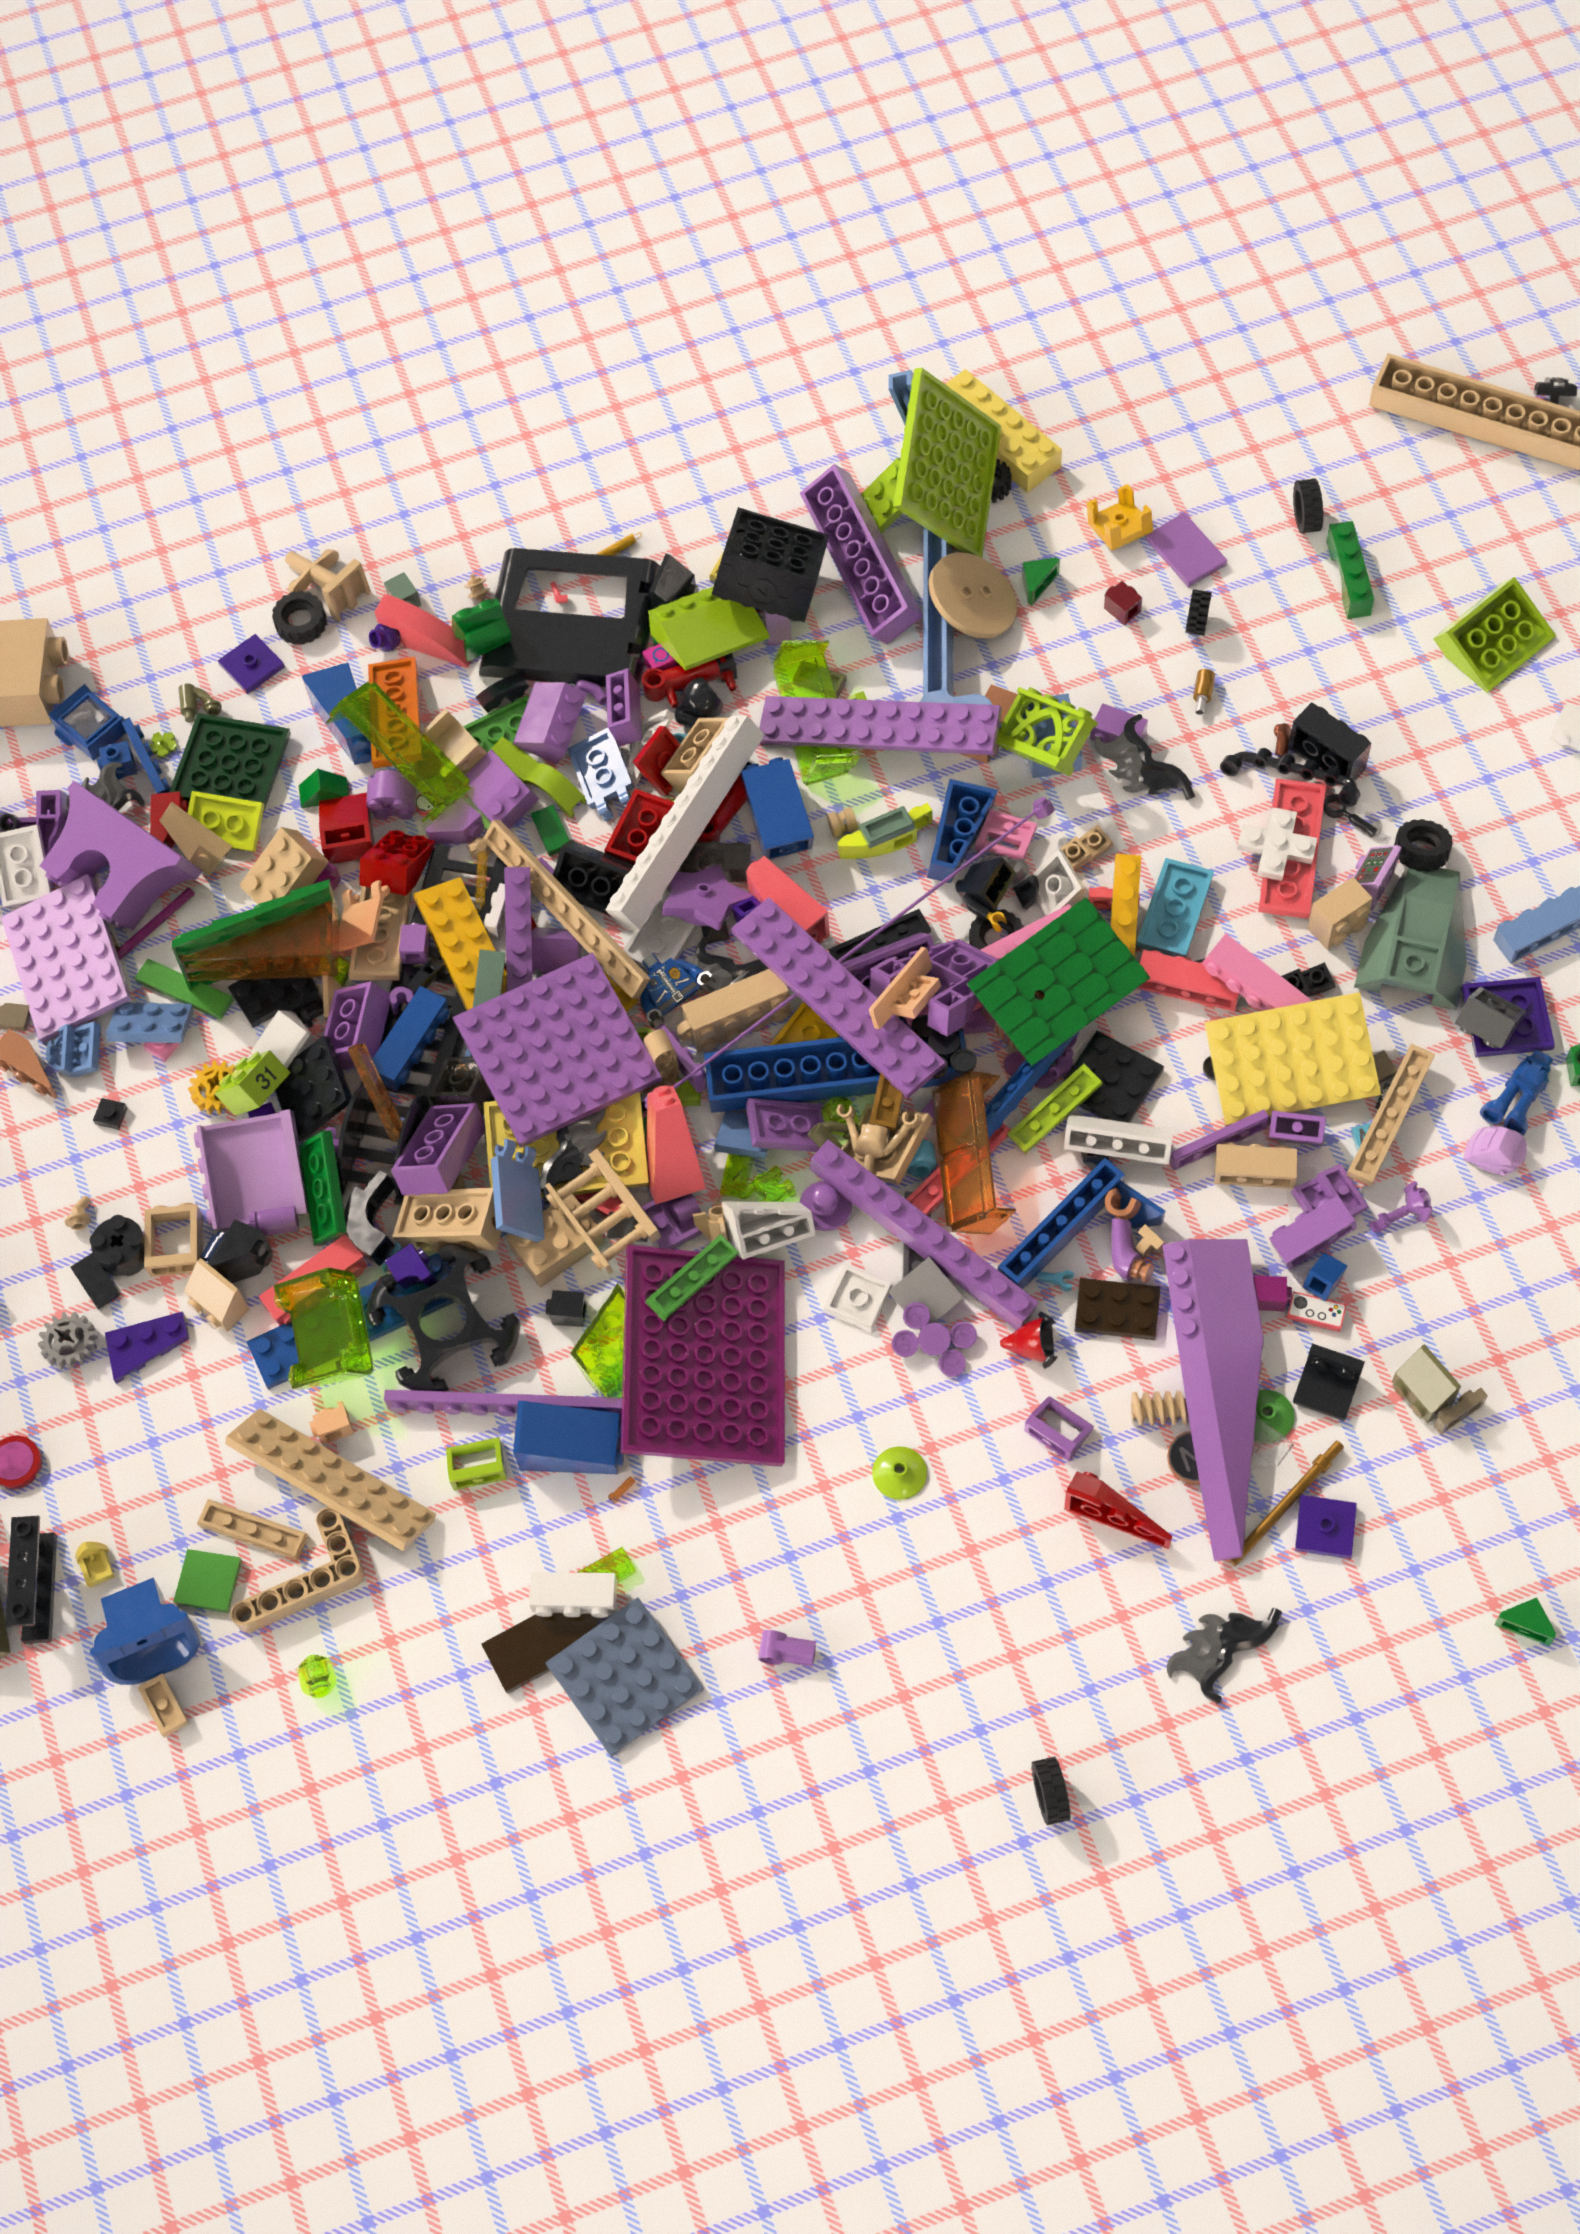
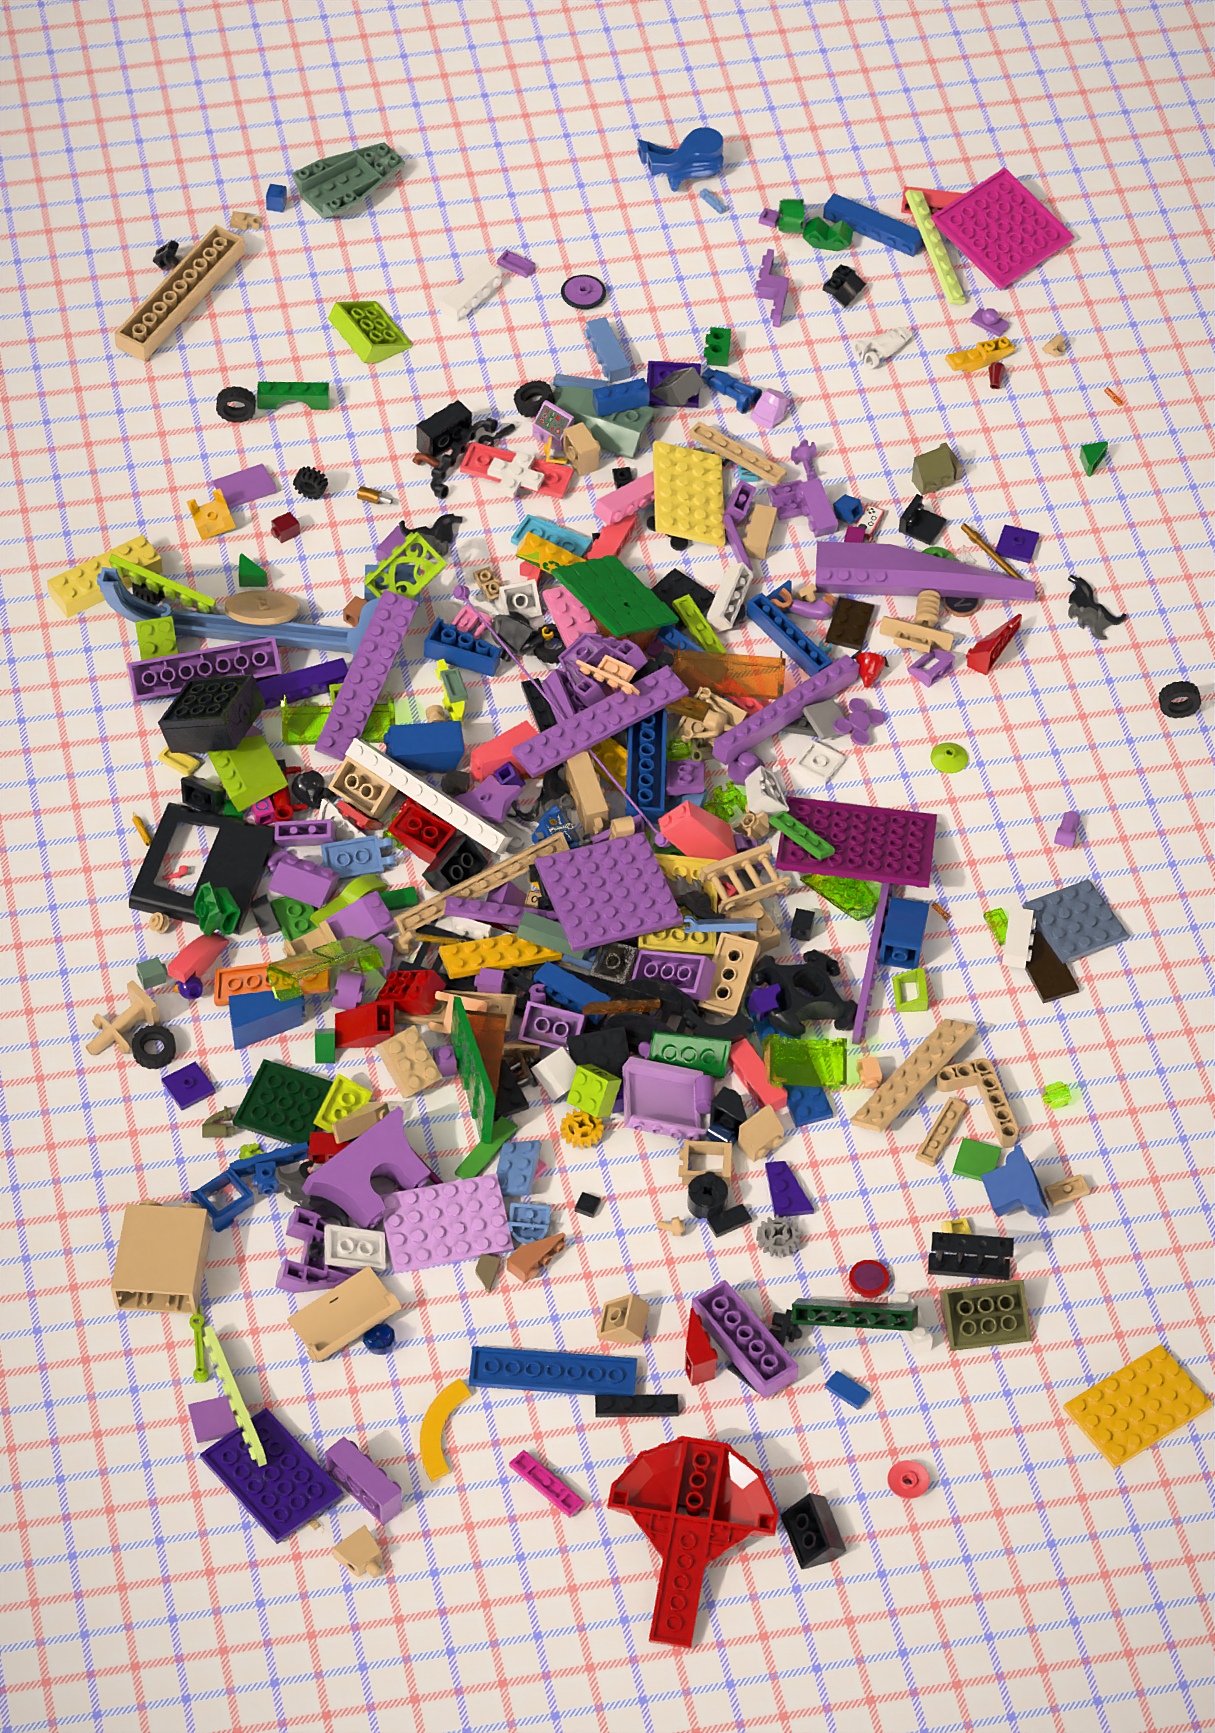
camera: 90 degrees left, 10 degrees down
none -> dark purple brick [256,658,349,711]
none -> yellow bracket [544,435,567,464]
none -> medium blue tile [553,374,608,389]
none -> blue brick [593,378,650,417]
none -> tan bracket [879,616,954,653]

